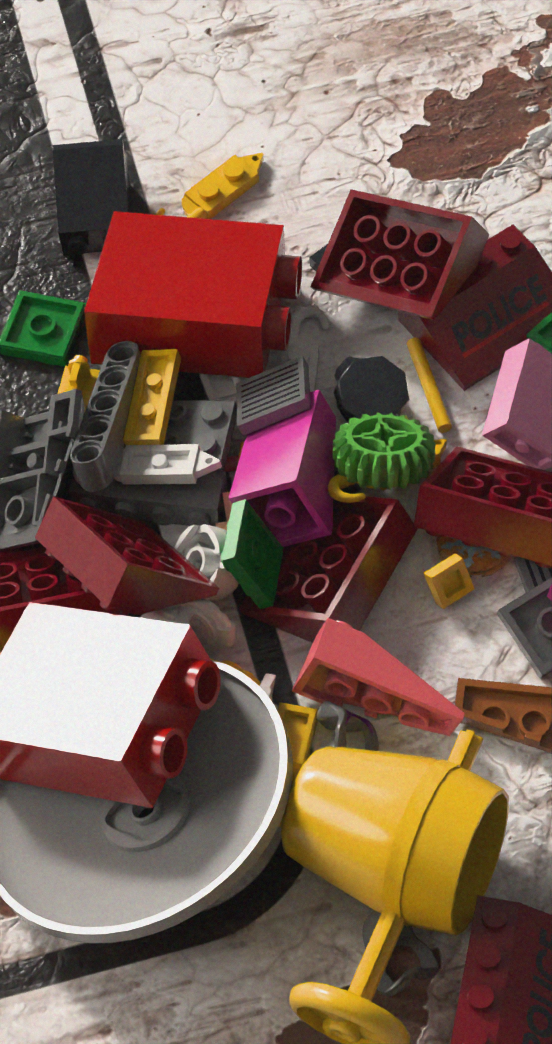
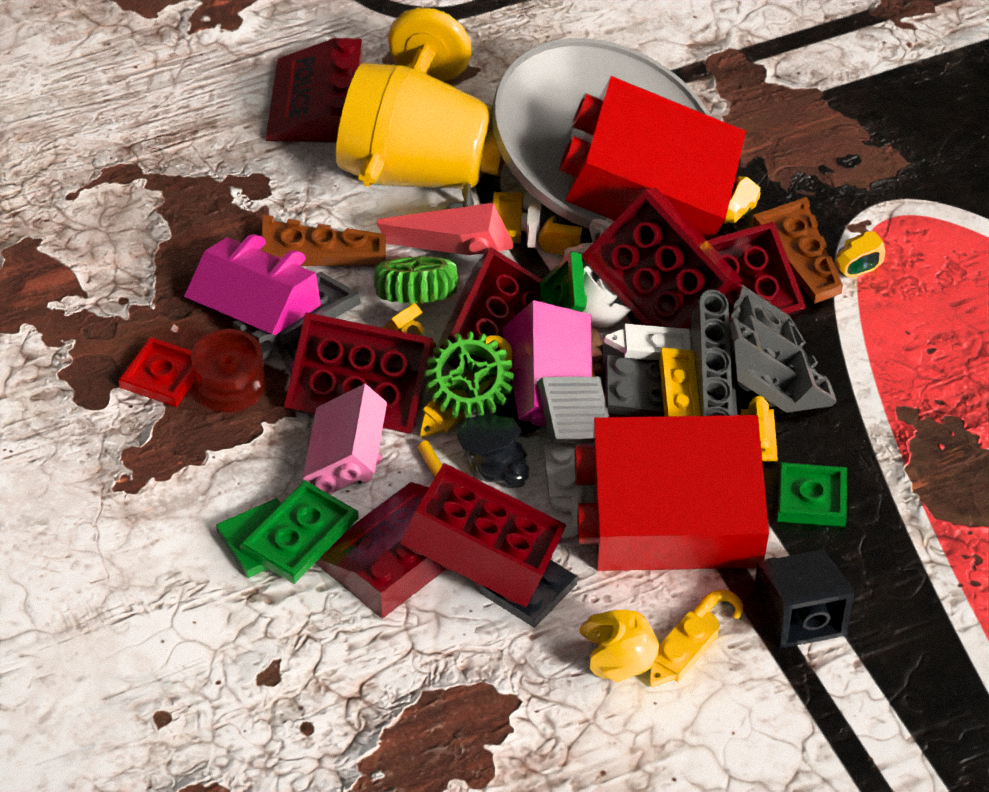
camera: 165 degrees right, 10 degrees down
none -> bright green gear [373,255,459,304]
none -> yellow helmet [579,609,659,683]

